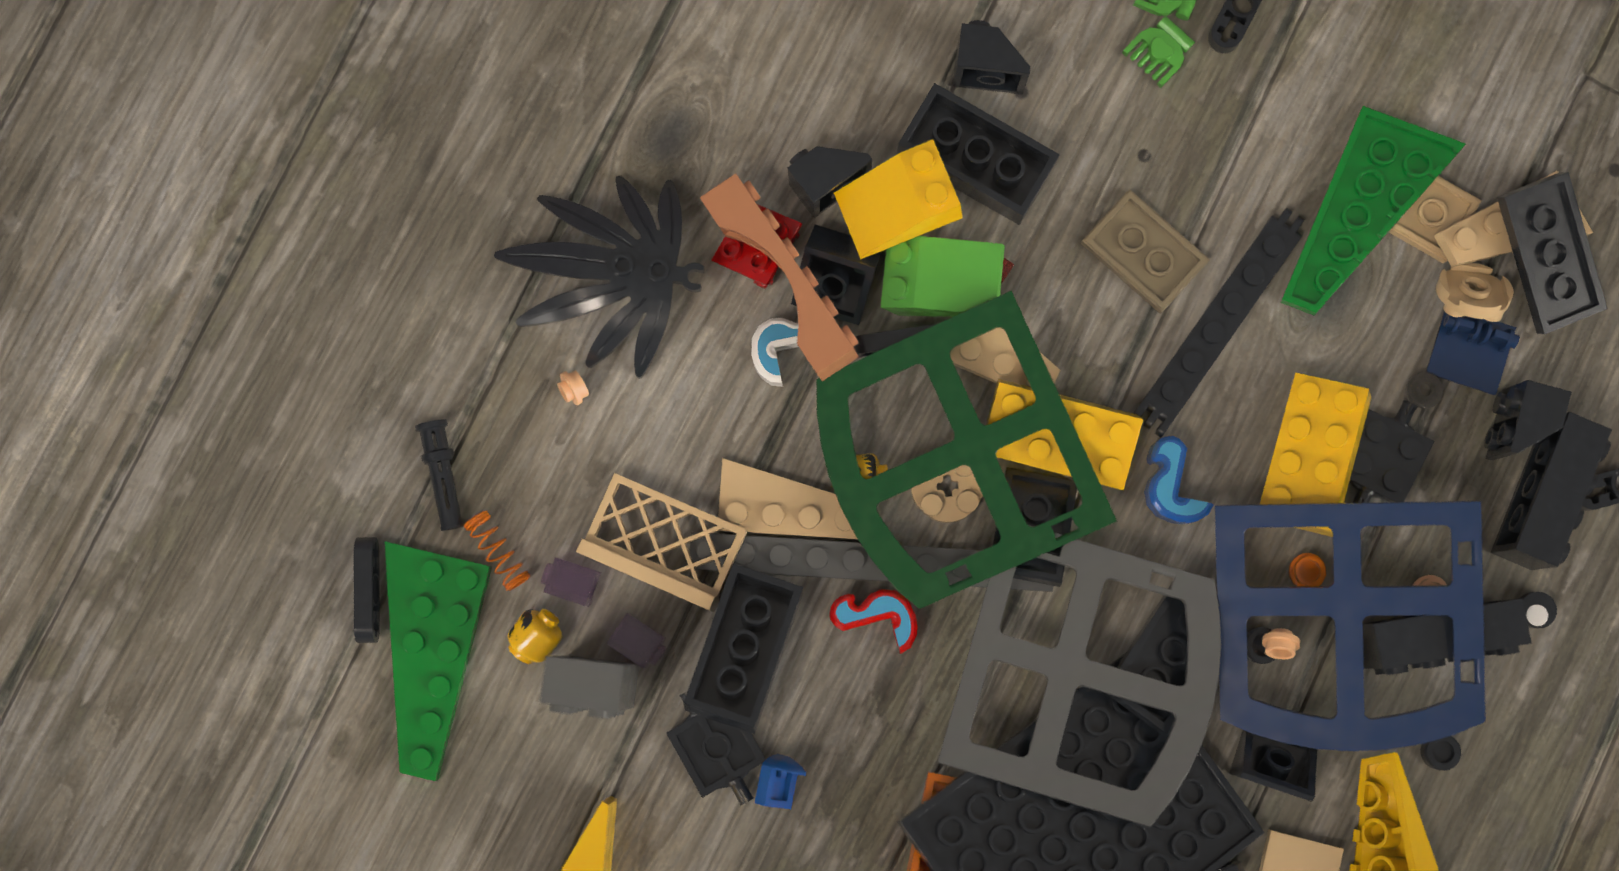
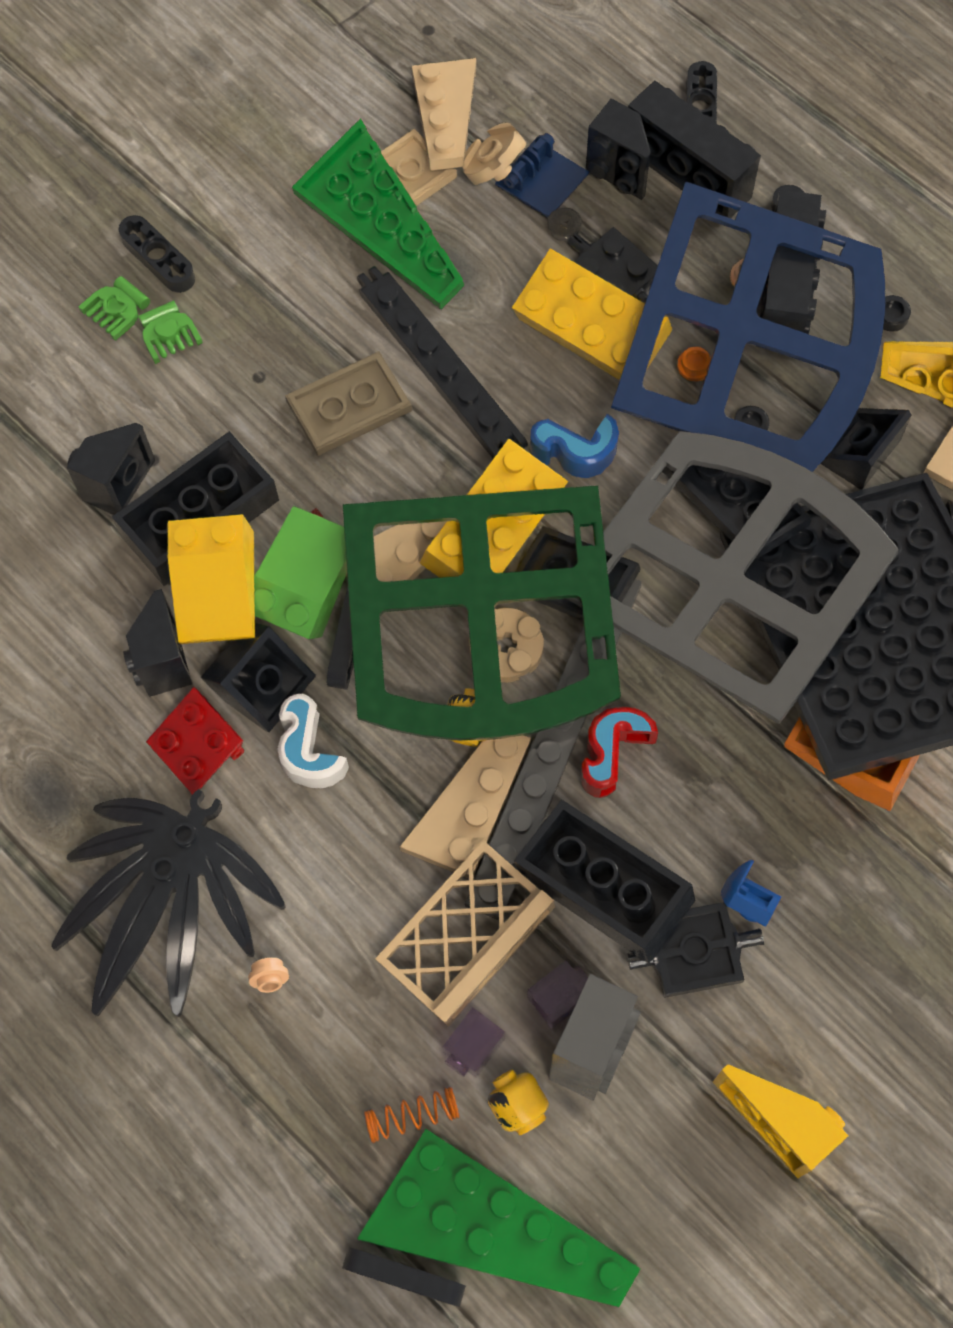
camera: 75 degrees left, 15 degrees down
black pin [415,419,464,531] -> none
nougat arch [700,173,859,381] -> none
light nougat plate [1262,628,1300,660] -> none
black plate [1497,172,1608,335] -> none

